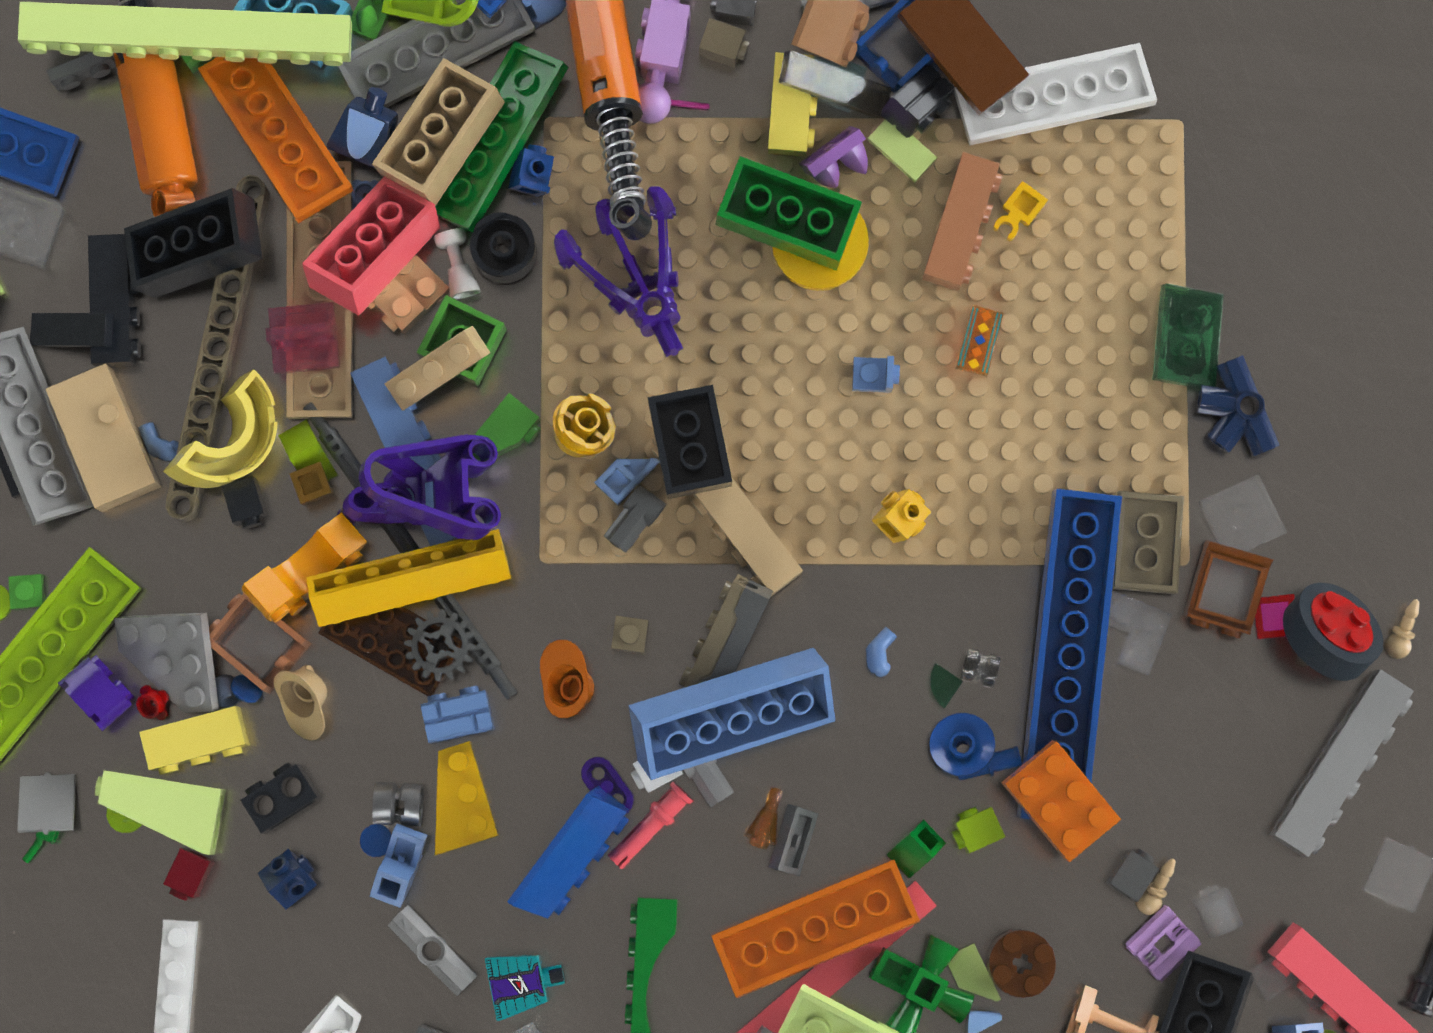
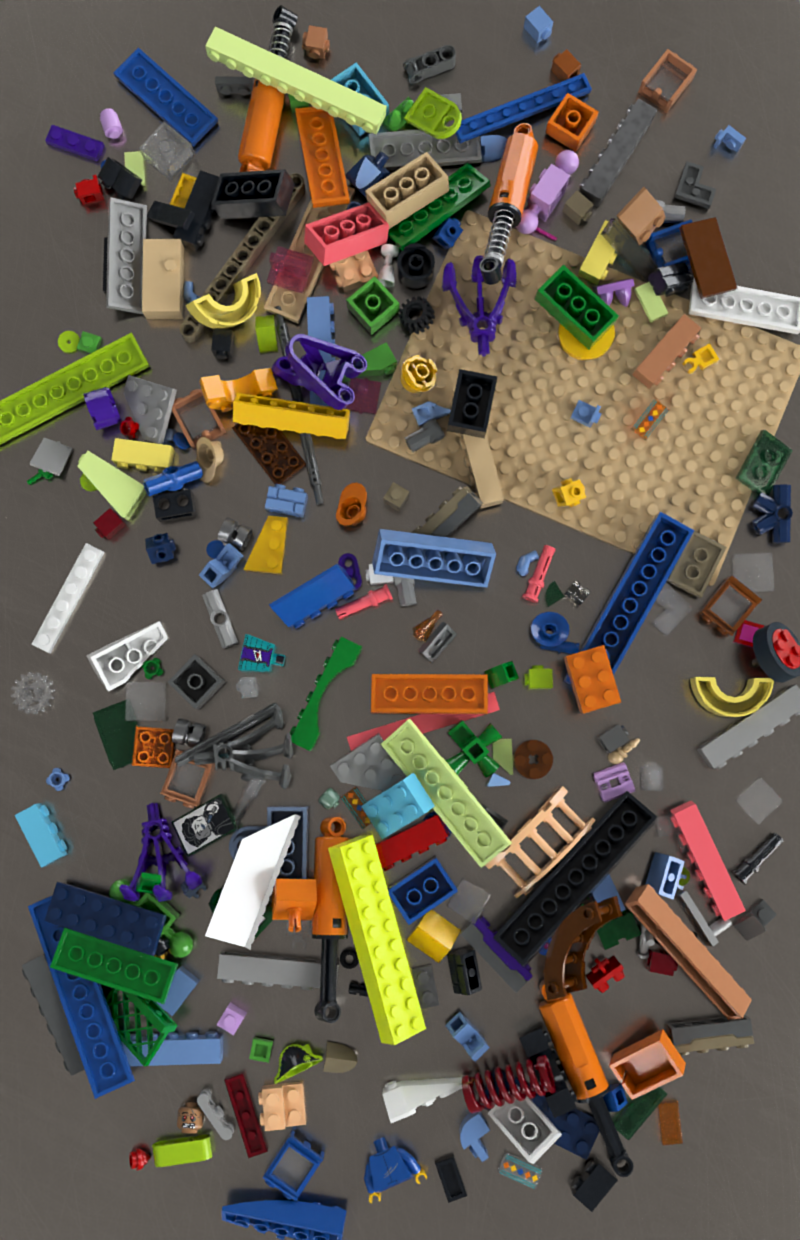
camera: 25 degrees right, 0 degrees up
pearl gold panel [289,462,335,505] -> none
tan brick [384,325,491,411] -> none
dark grey gear [404,609,477,682] -> none
none -> blue piece [143,461,203,496]
none -> yellow plate [169,173,197,208]
none -> clear pink piece [346,378,381,414]
none -> black tyre [398,296,435,334]
none -> coral pin [522,545,556,603]
none -> light yellow brick [690,677,774,717]

